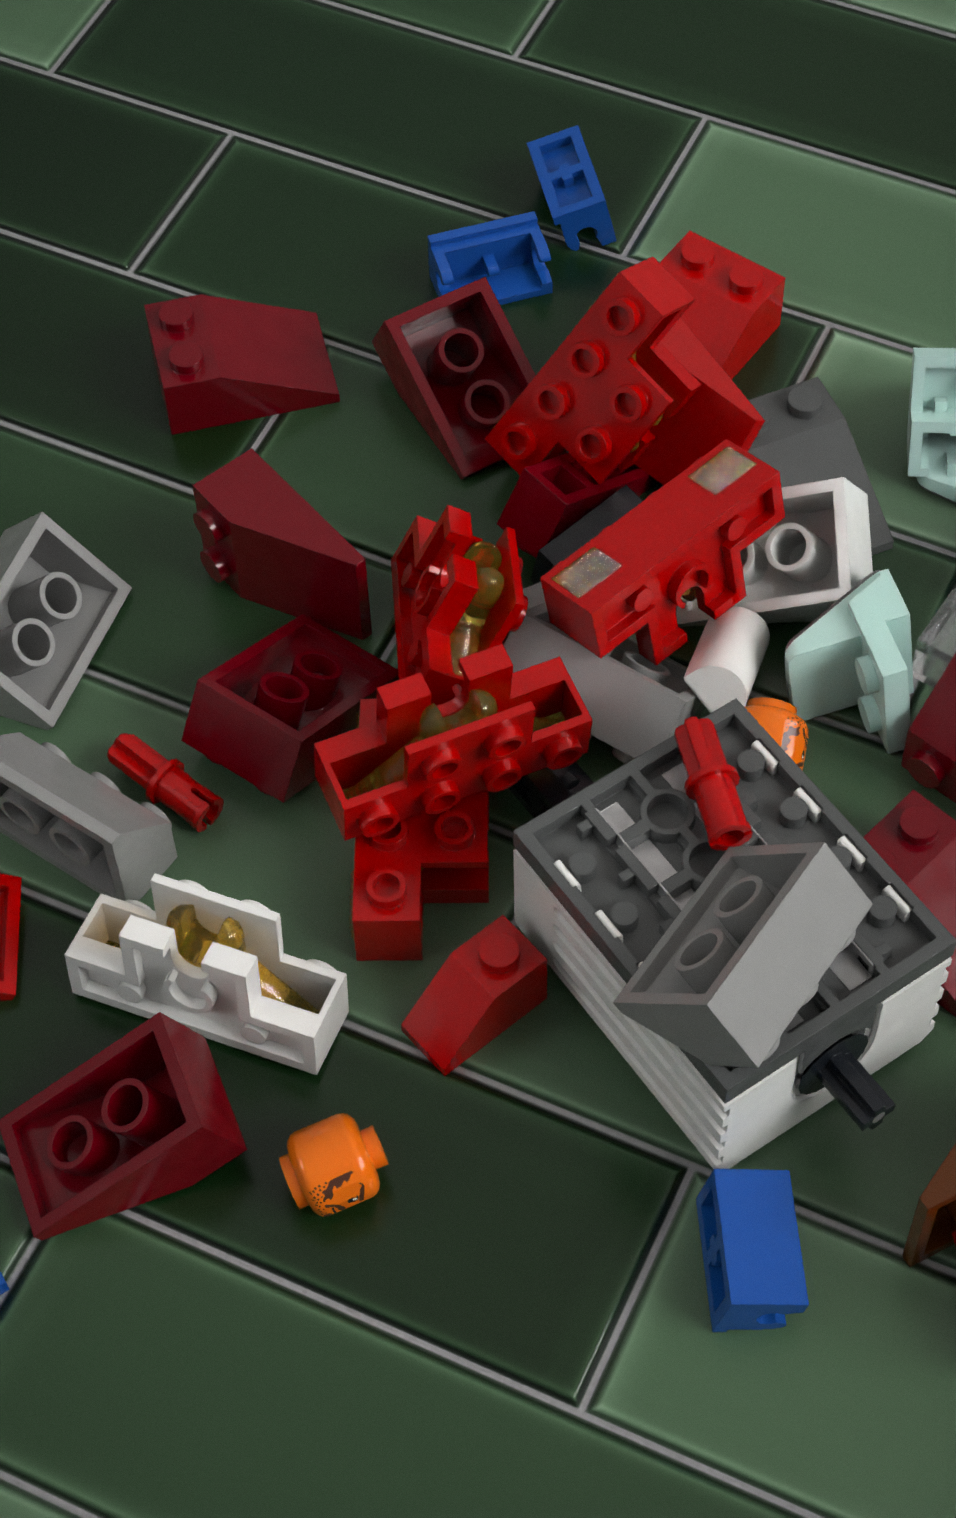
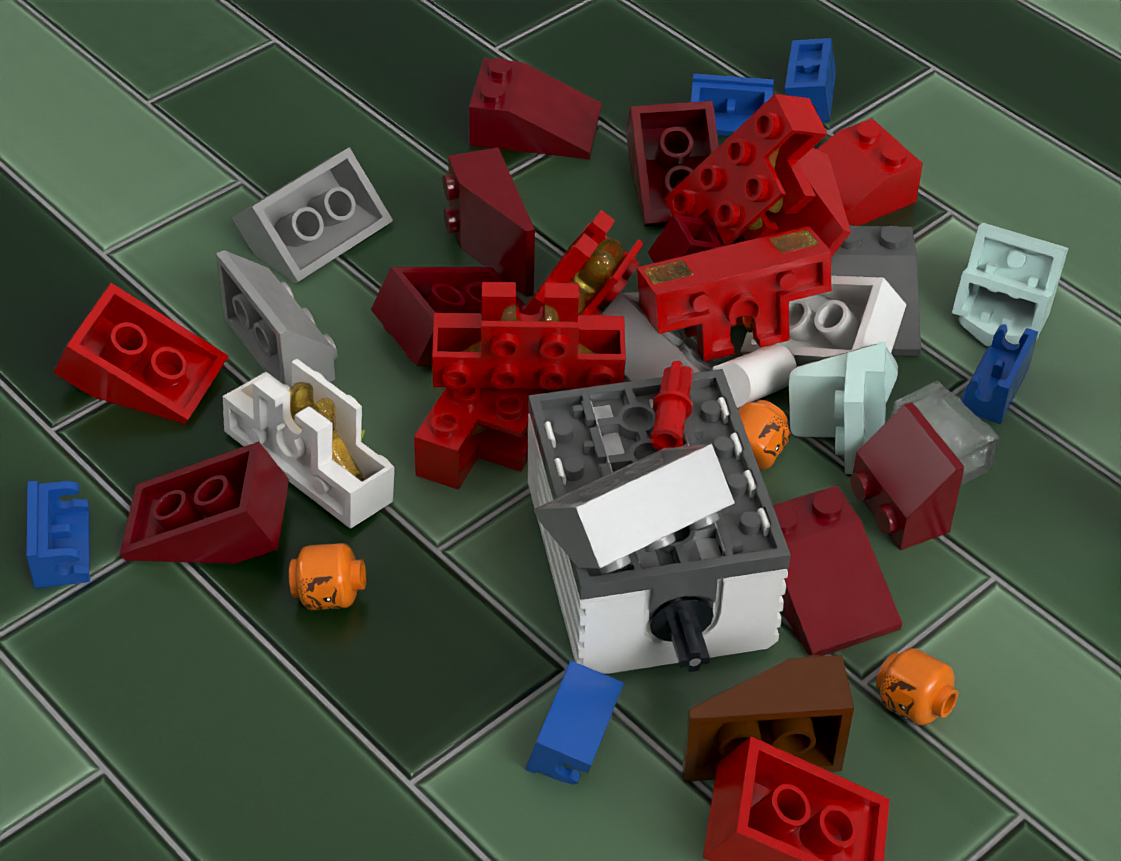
camera: 20 degrees right, 10 degrees down
red axle [107,733,224,832] -> none
red slope [401,915,547,1077] -> none

